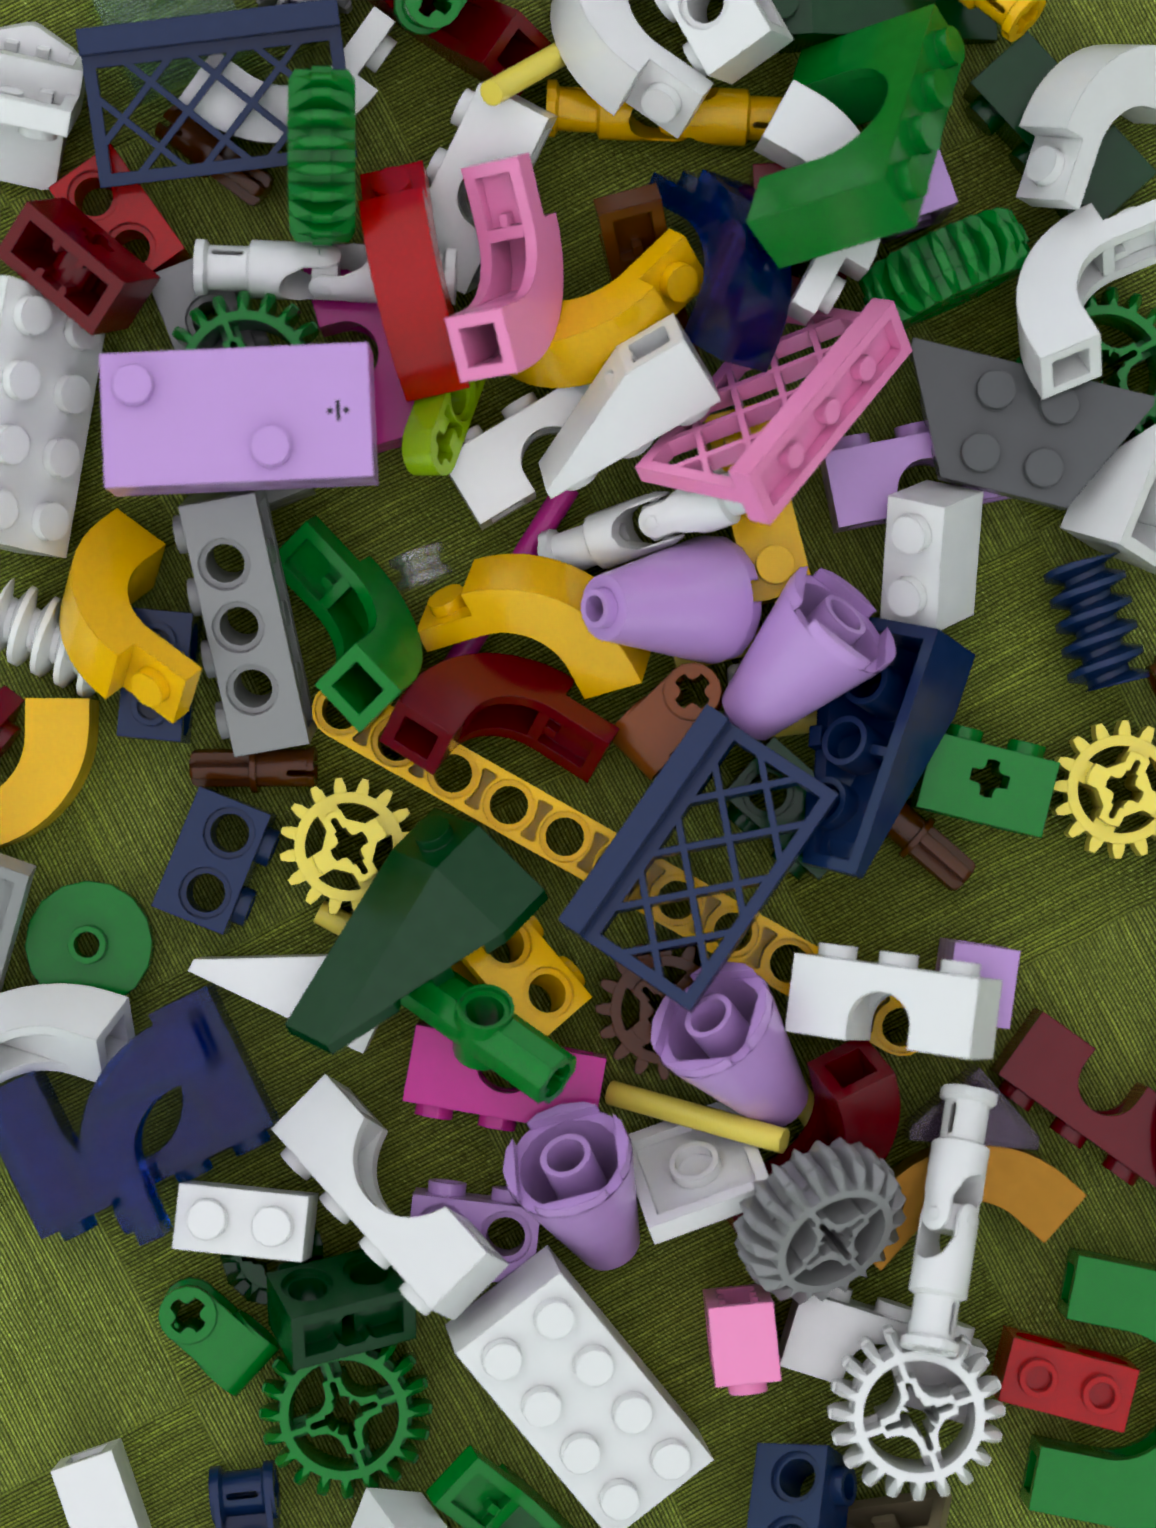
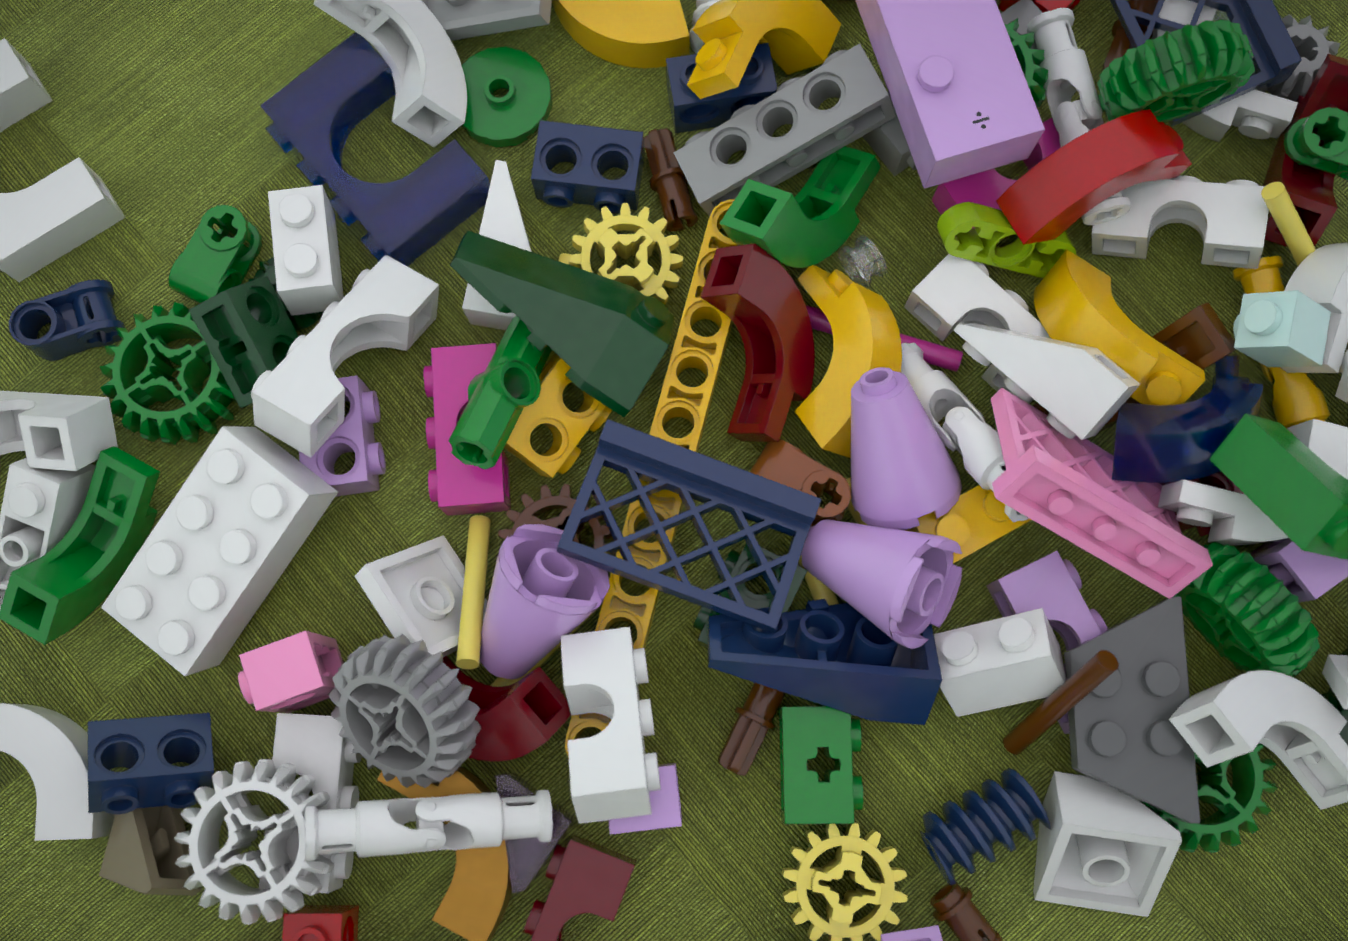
camera: 80 degrees right, 10 degrees down
clear blue arch [80,1008,218,1246] -> none
bright pink arch [444,152,564,383] -> none
lavender cone [503,1102,640,1271] -> none
none -> reddish brown bar [1003,650,1119,755]
none -> light aqua brick [1233,290,1331,367]

